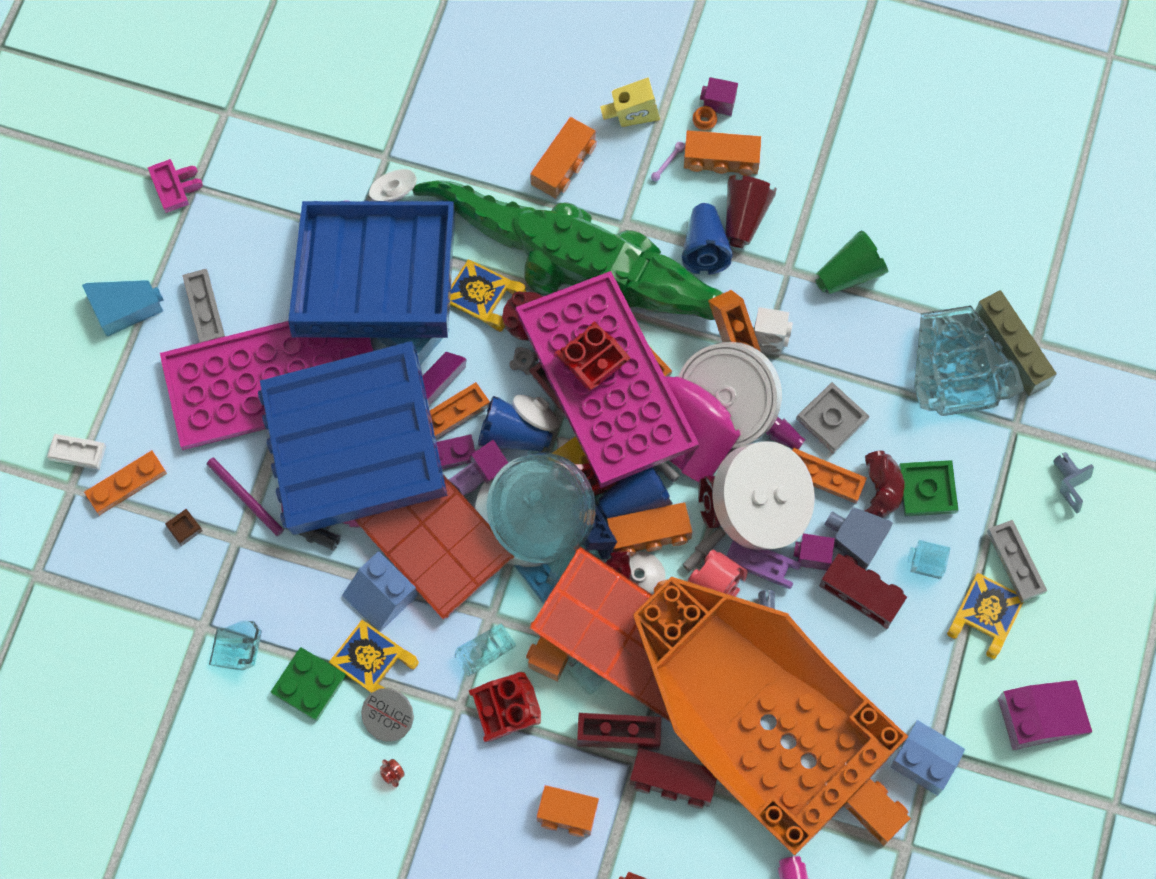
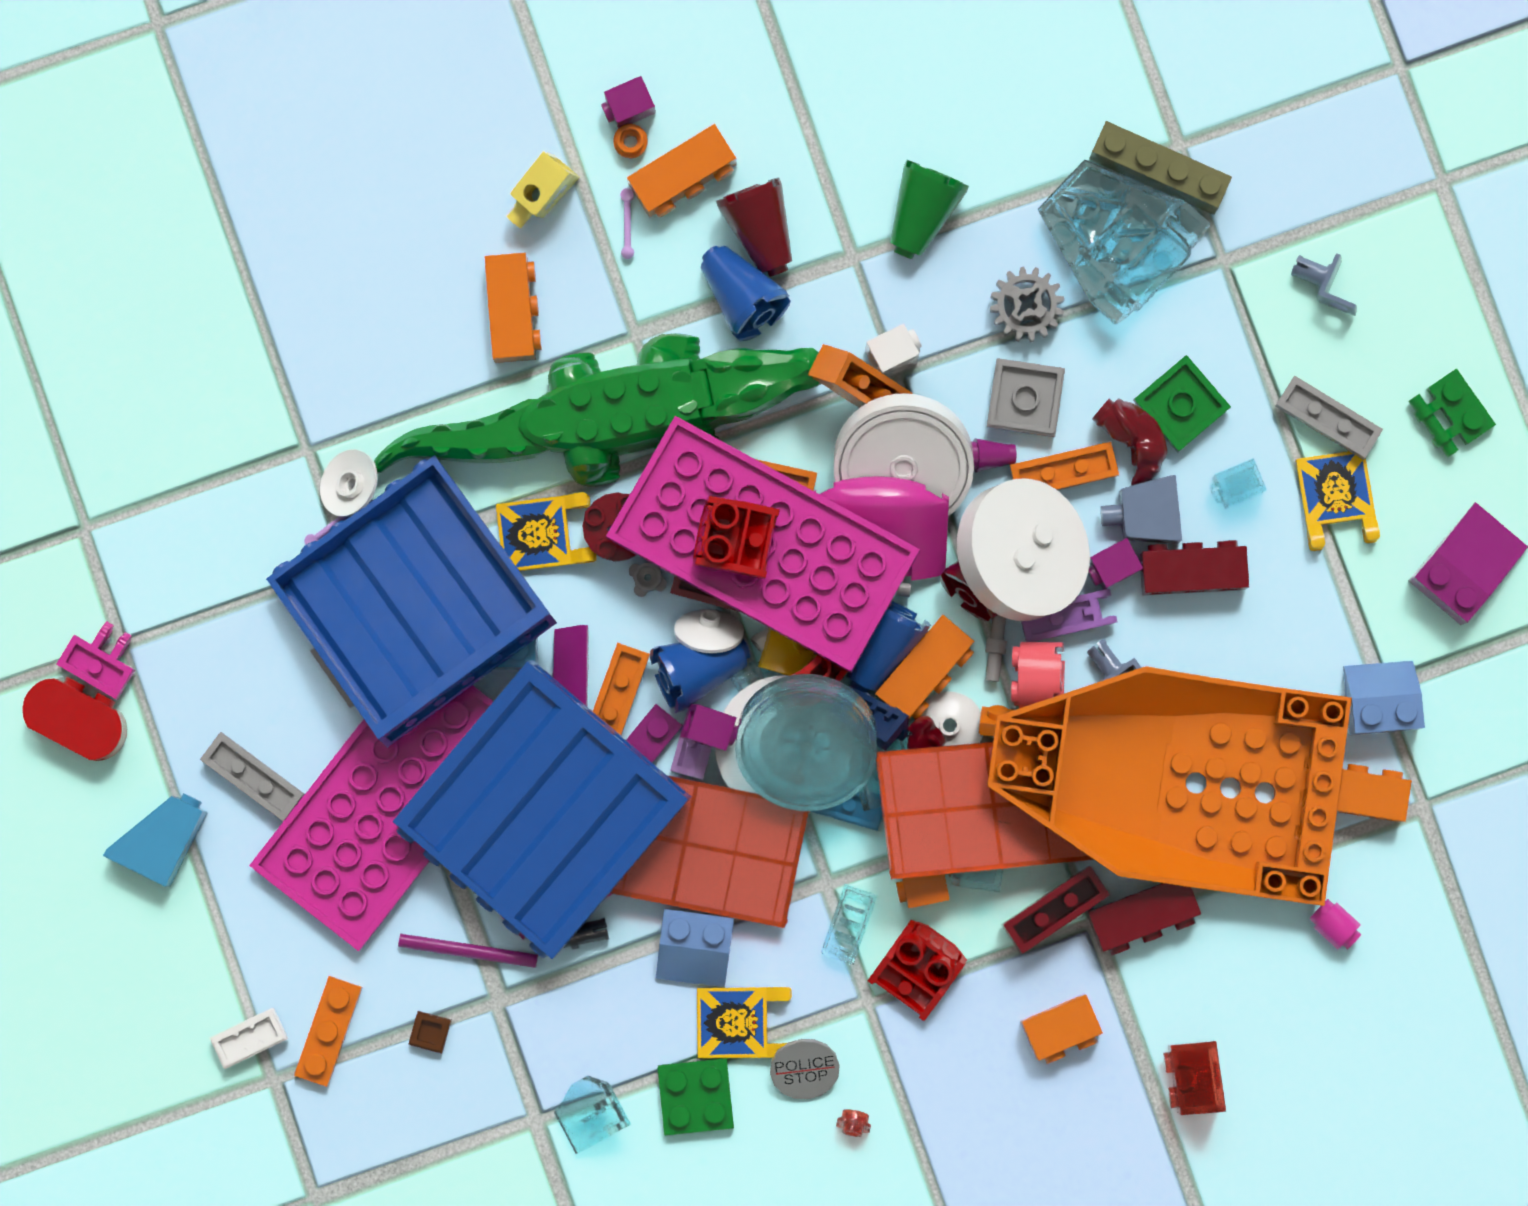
camera: 35 degrees left, 15 degrees up
none -> red brick [22,677,127,761]
none -> light grey gear [989,266,1065,343]
none -> green plate [1408,368,1496,458]

